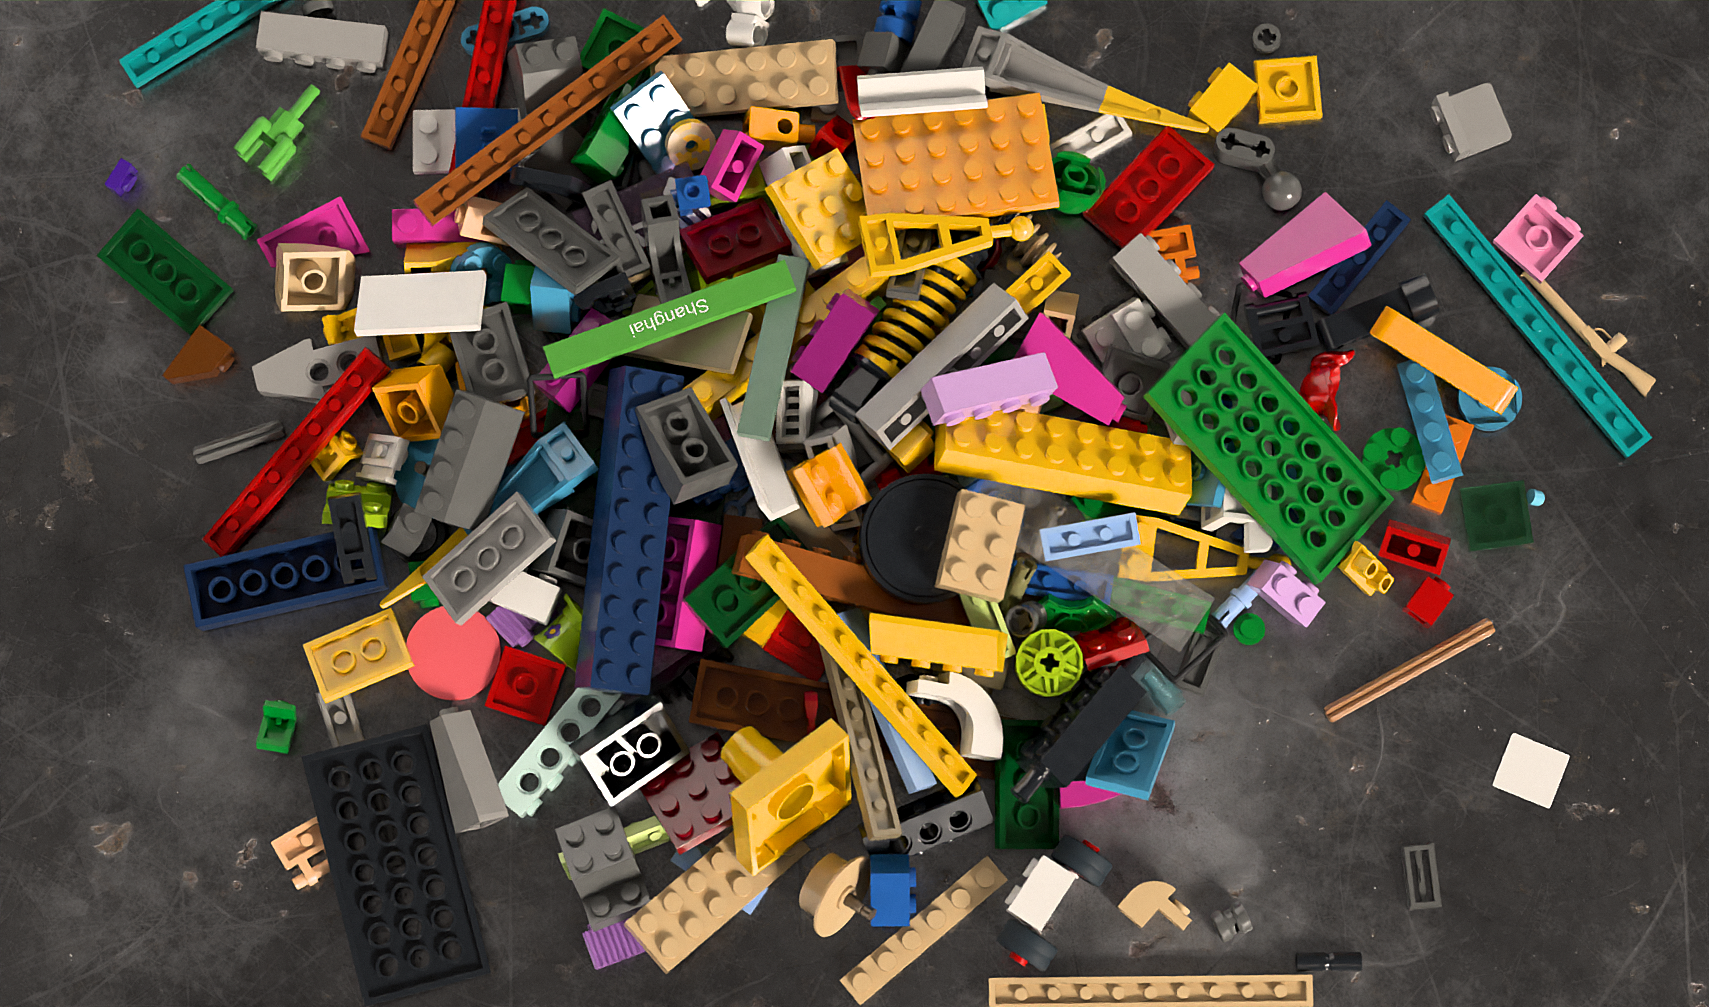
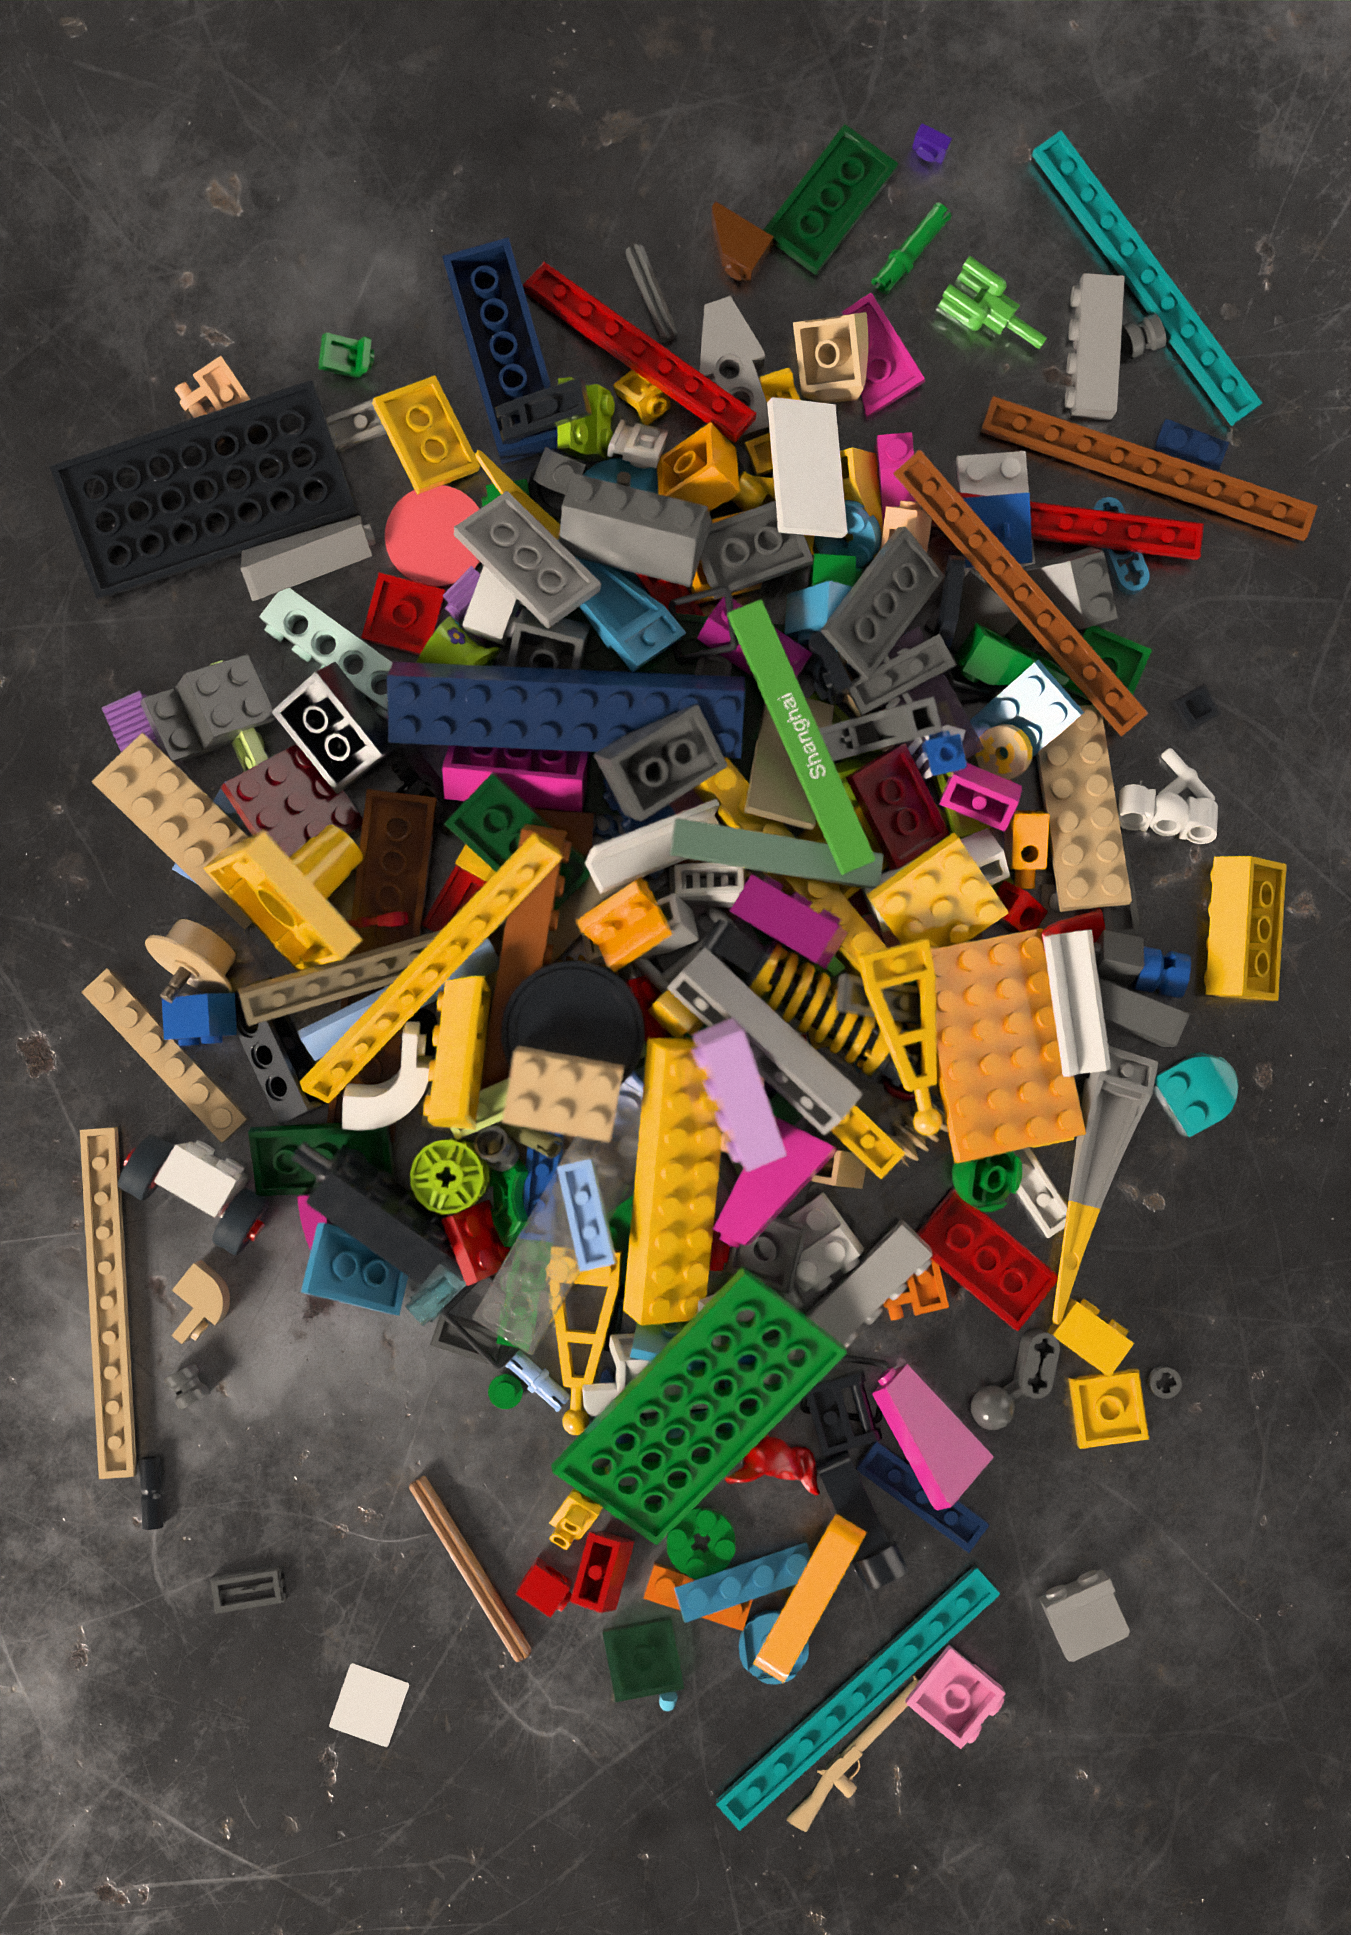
camera: 85 degrees right, 5 degrees up
lavender brick [1246,559,1326,628] -> none

